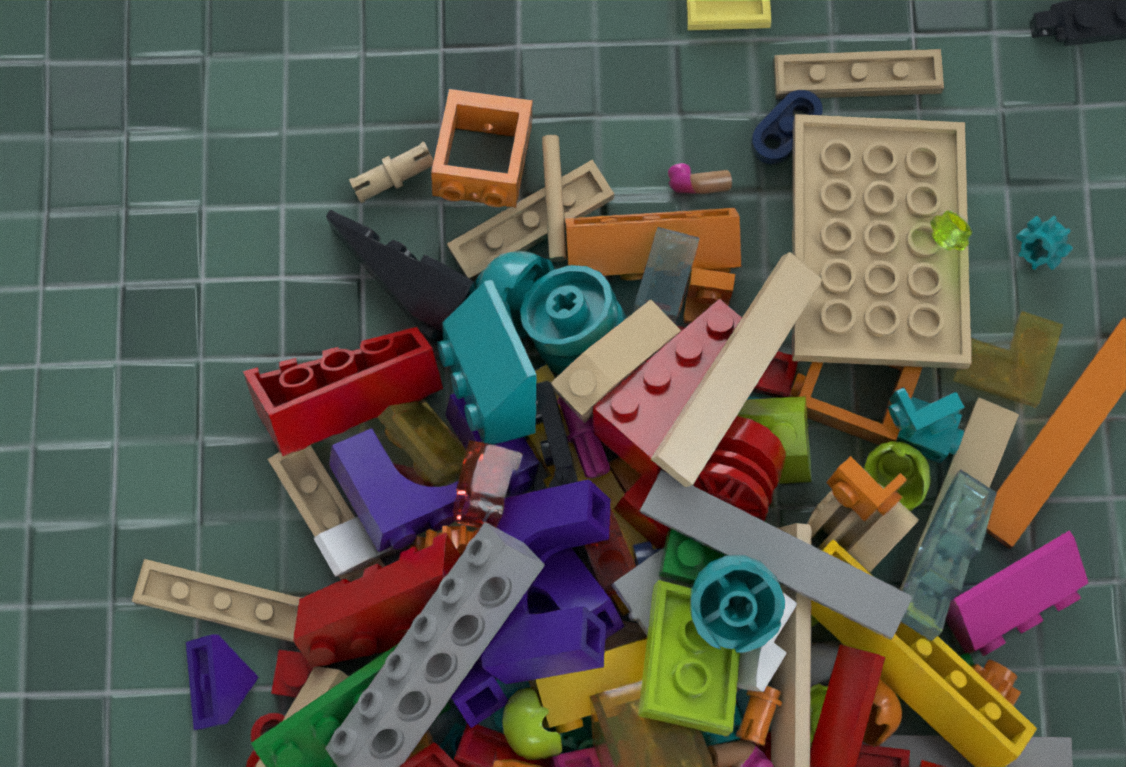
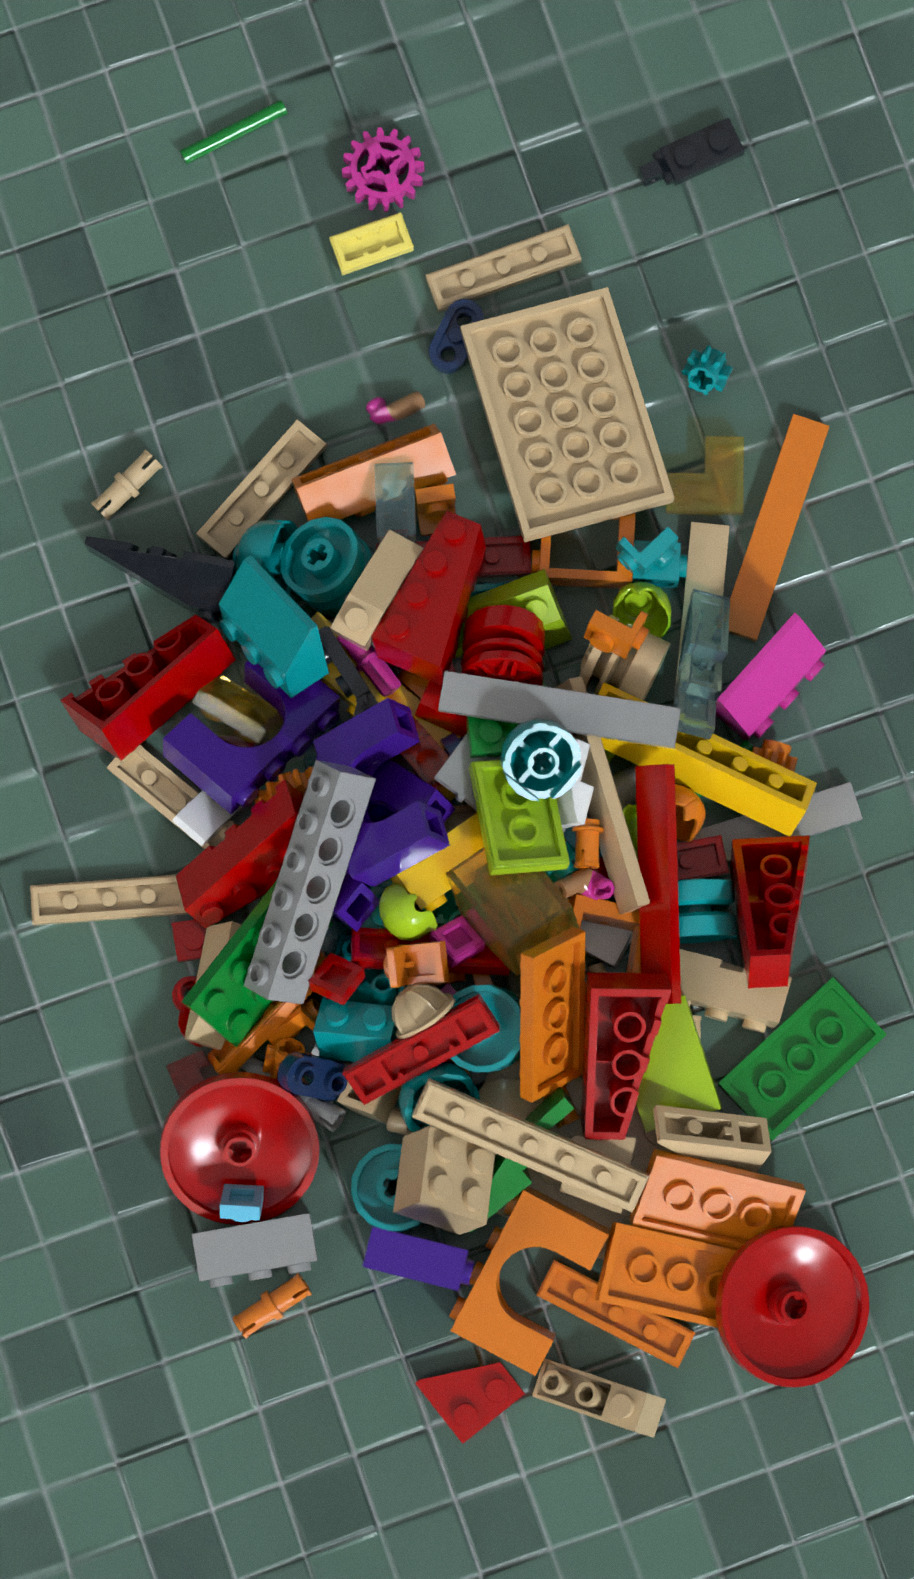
camera: 20 degrees left, 5 degrees up
dark purple slope [186,634,259,730] -> none
orange window [431,89,533,208] -> none
clear red leg [453,440,523,529] -> none
tan bar [542,135,566,262] -> none
tan tile [651,252,822,488] -> none
clear neon green plate [930,210,972,251] -> none

